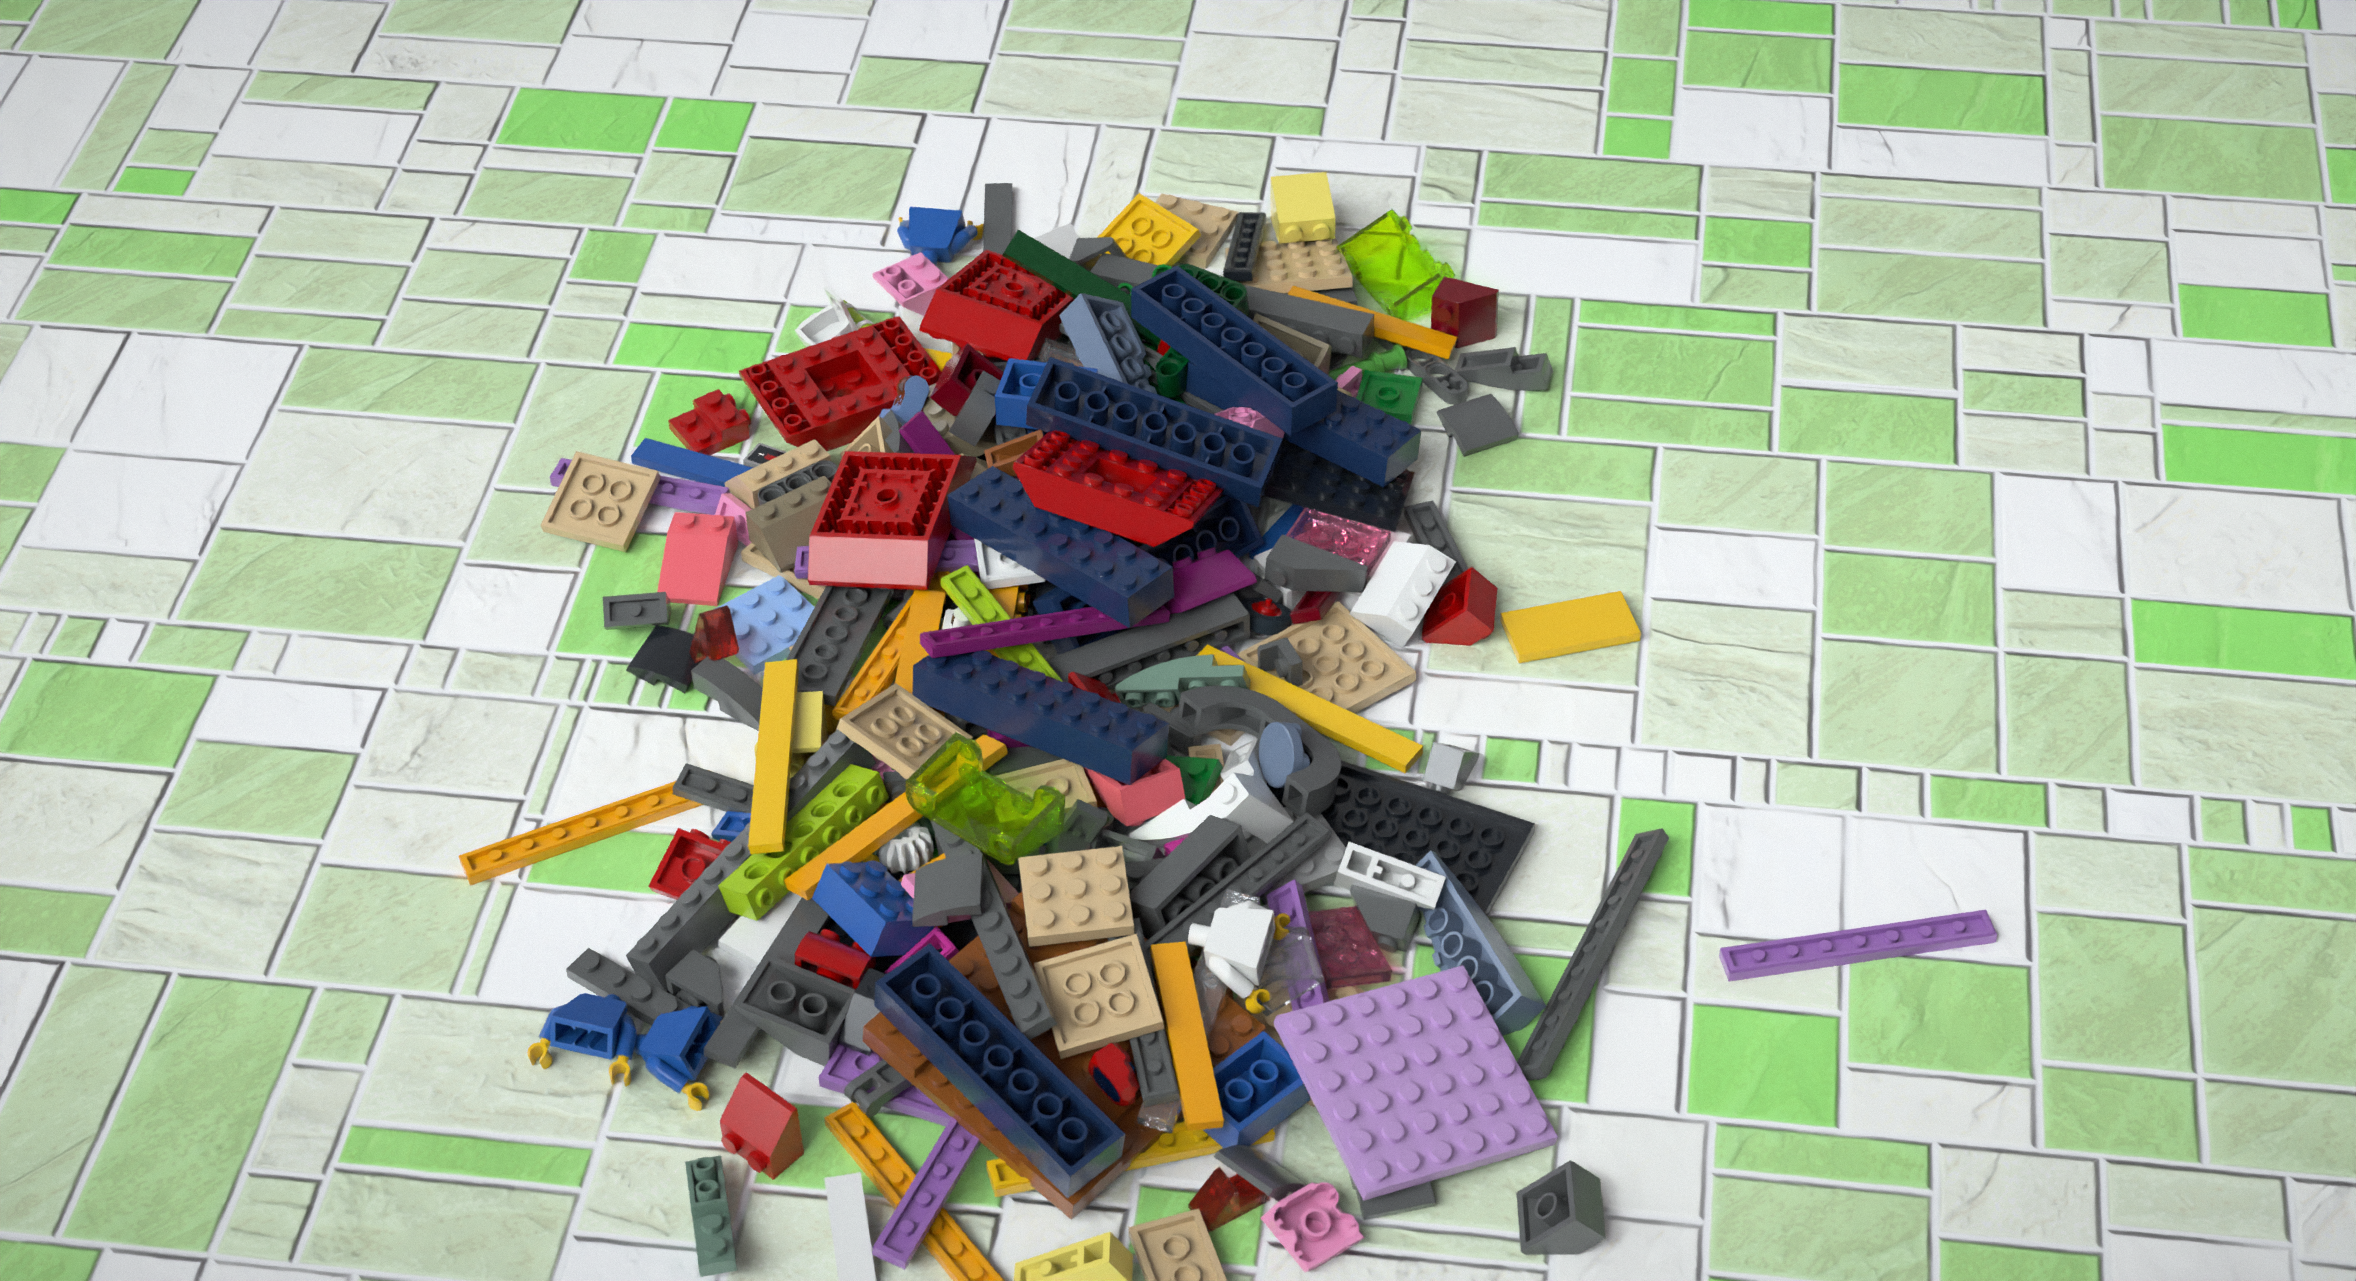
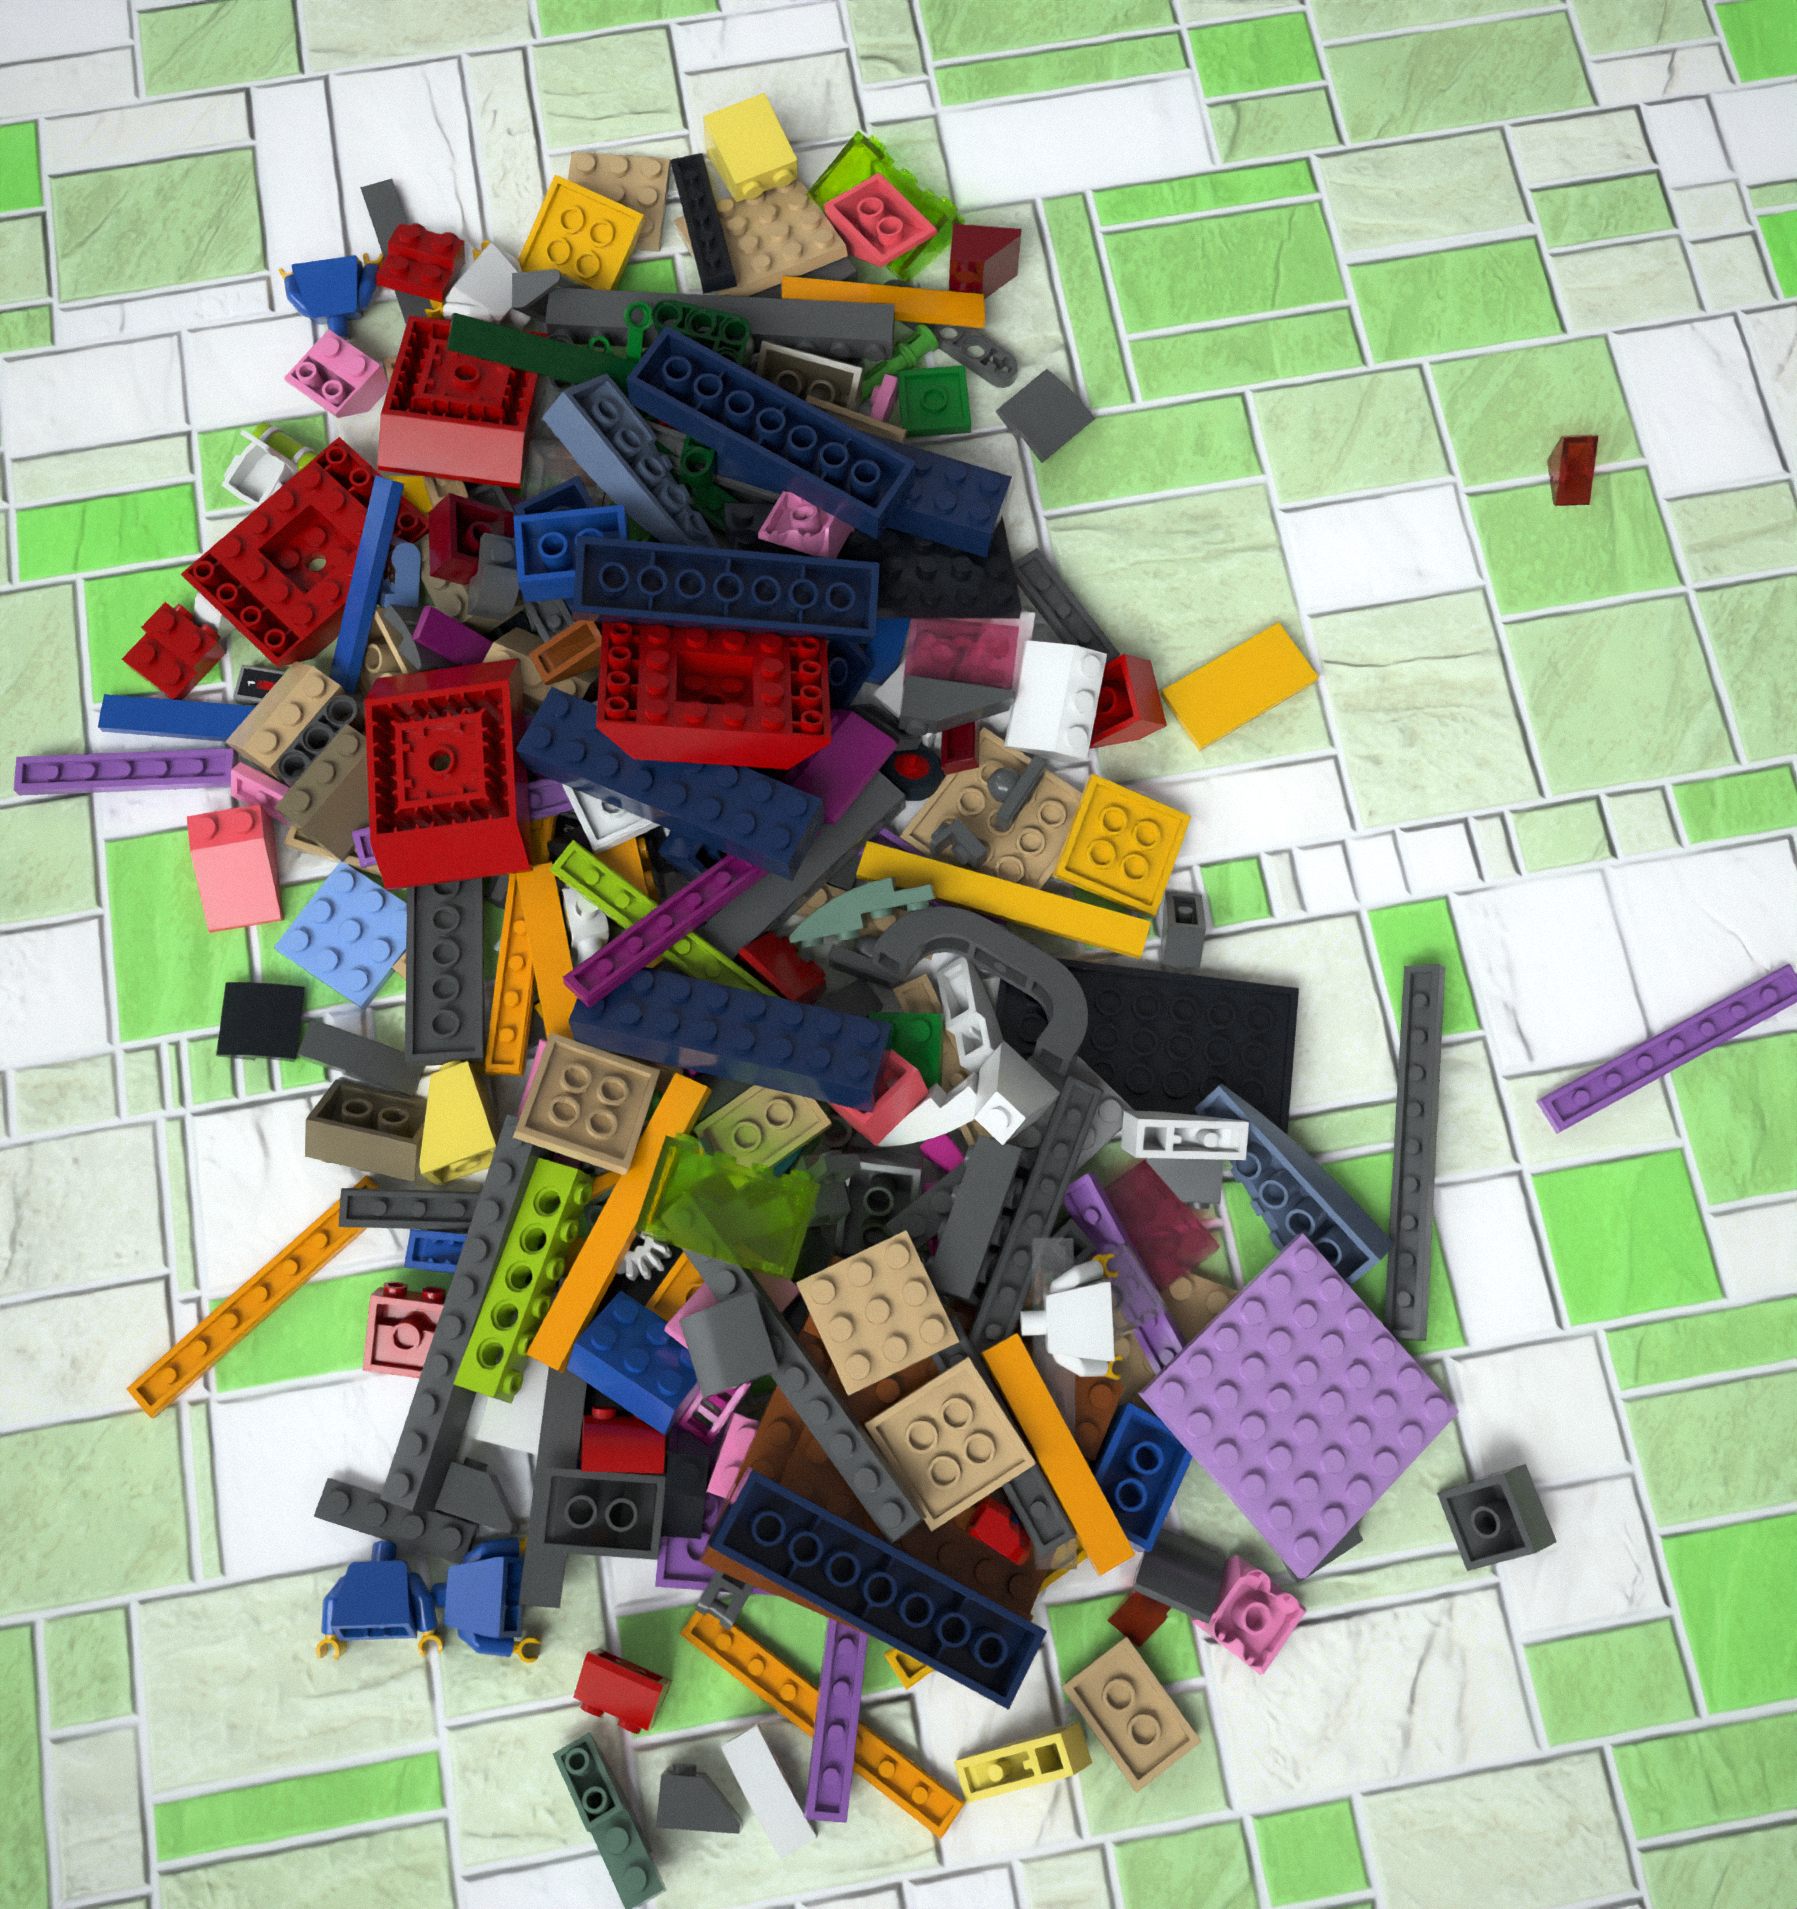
camera: 20 degrees left, 30 degrees up
tan plate [540,451,661,552] -> none
dark grey tile [603,592,671,630] -> none
clear red slope [689,605,739,663] -> none
yellow tile [748,659,799,855] -> none
sand blue tile [1259,721,1310,788] -> none
dark grey slope [1455,347,1553,391] -> none
none -> white slope [193,592,235,643]
none -> dark tan slope [305,1079,427,1182]
none -> blue tile [329,475,404,695]
none -> red plate [376,223,465,303]
none -> dark grey slope [656,1763,743,1834]
none -> coral slope [824,172,937,267]
none -> dark grey tile [987,756,1046,832]
none -> yellow plate [1052,774,1192,918]
none -> clear red slope [1547,434,1599,506]

